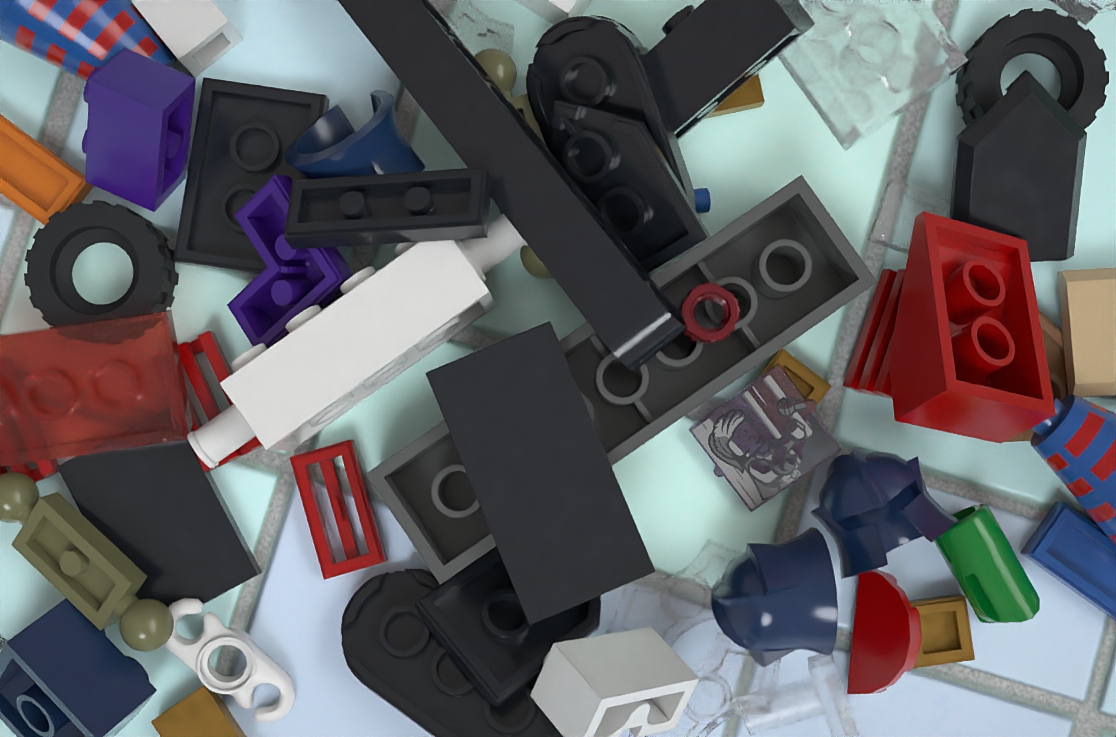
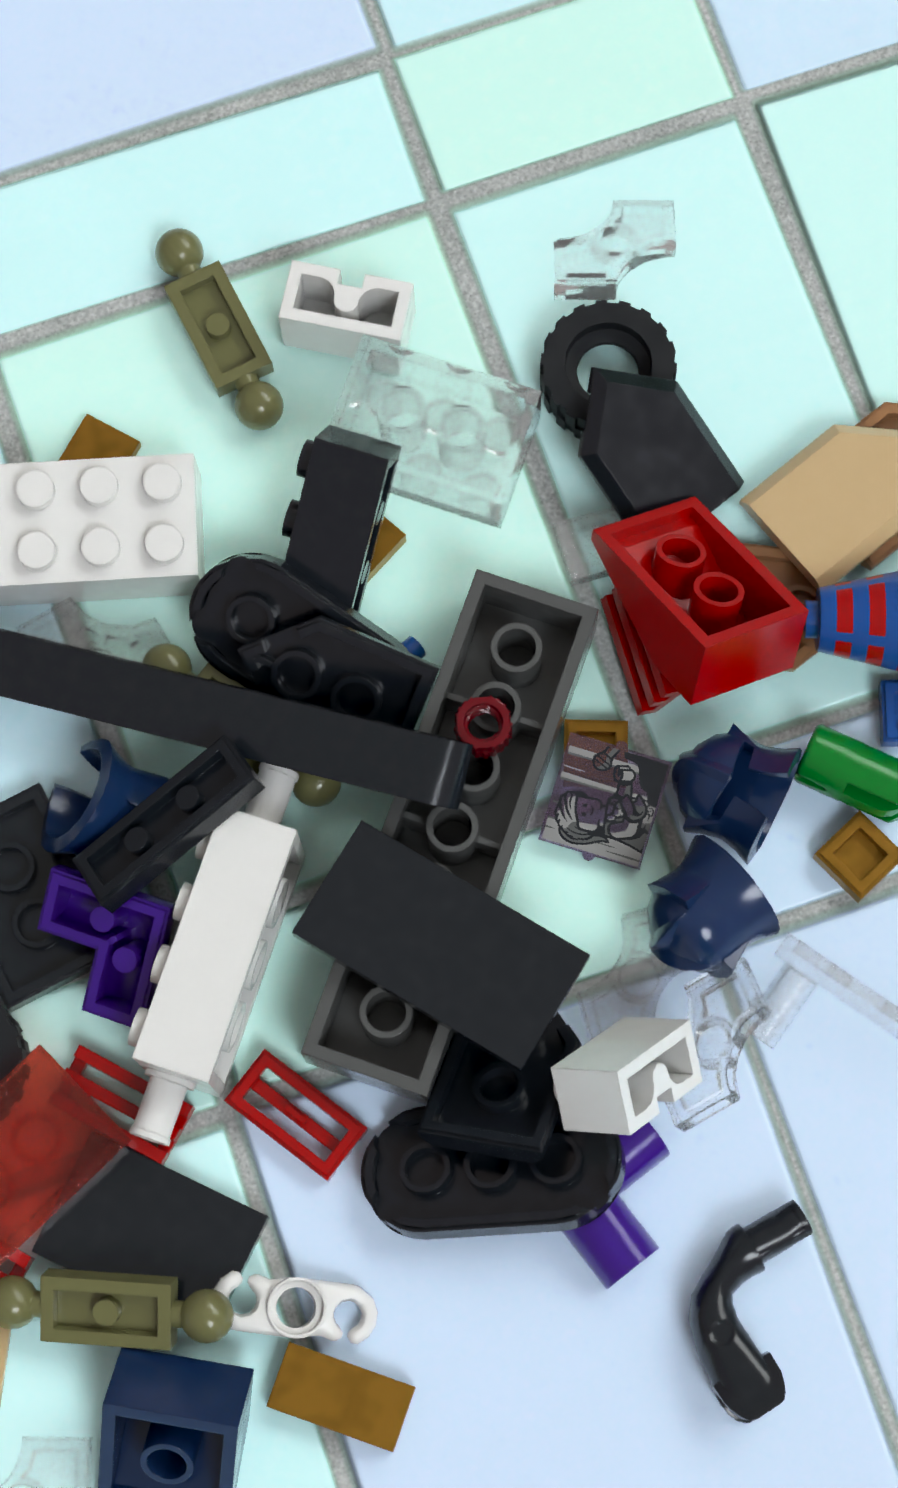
camera: 35 degrees left, 10 degrees down
red tile [847,569,922,694] -> none

